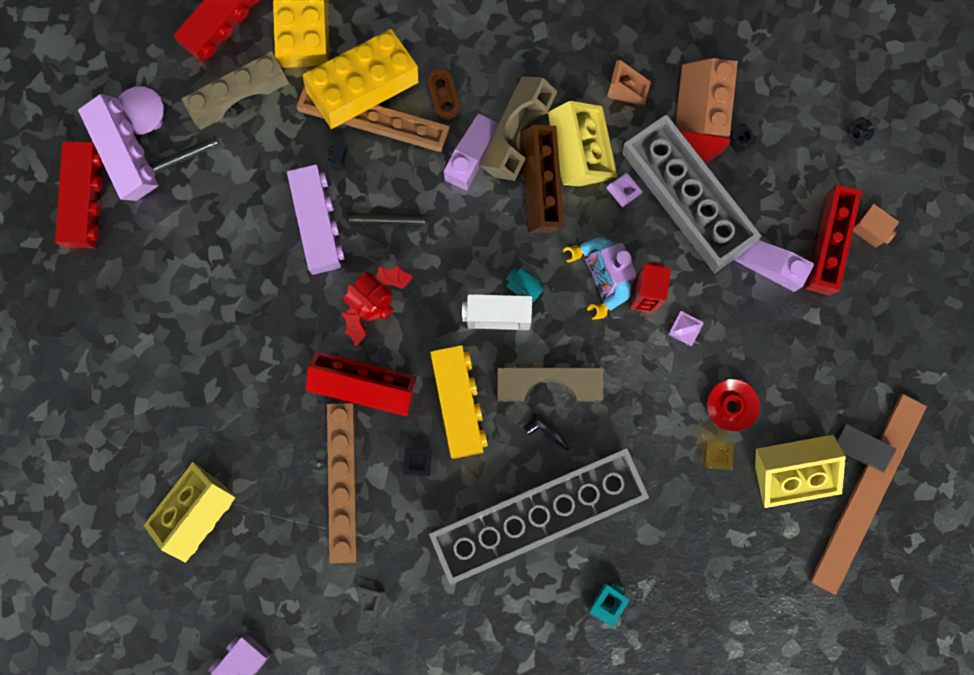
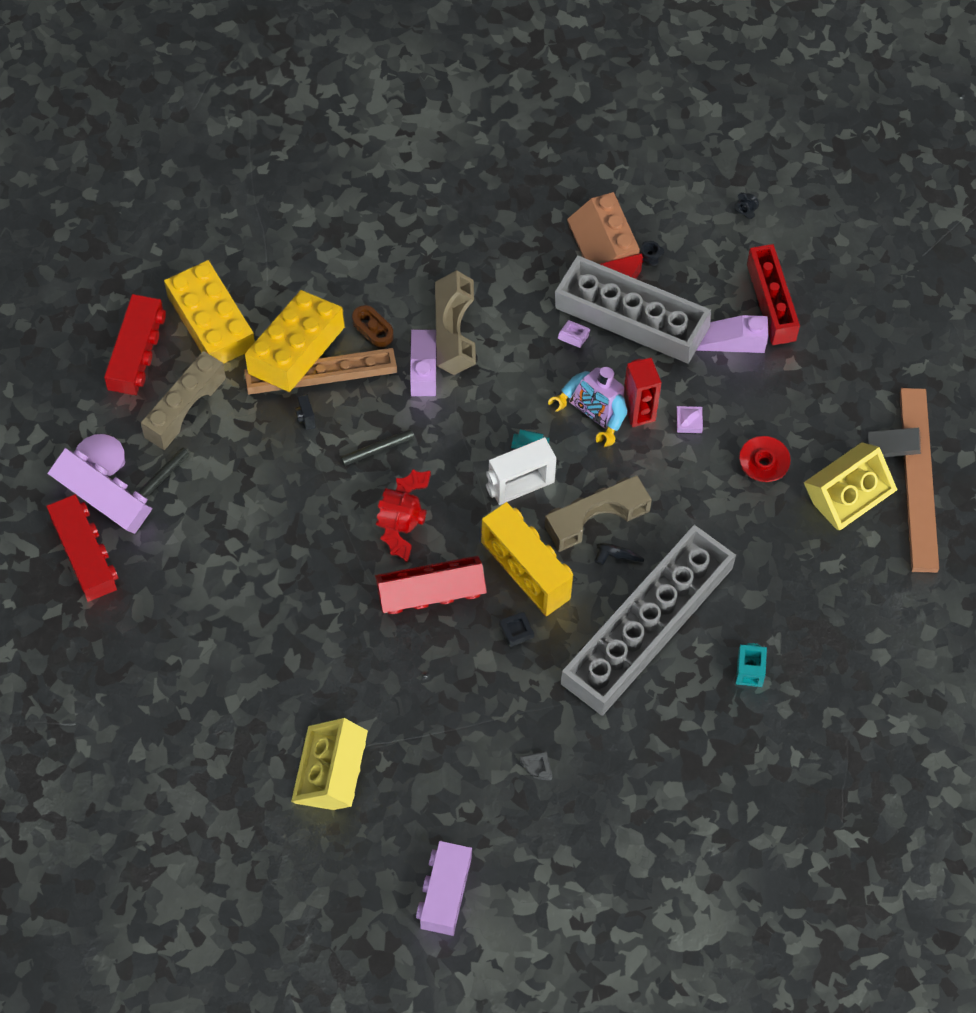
camera: 30 degrees left, 20 degrees down
lavender brick [287,165,345,275] -> none
medium nougat plate [327,403,357,563] -> none
reddish brown brick [521,125,564,233] -> none
light yellow slope [548,101,618,186] -> none
nougat slope [607,60,651,105] -> none
clear yellow plate [704,442,734,470] -> none
nougat brick [853,204,899,248] -> none

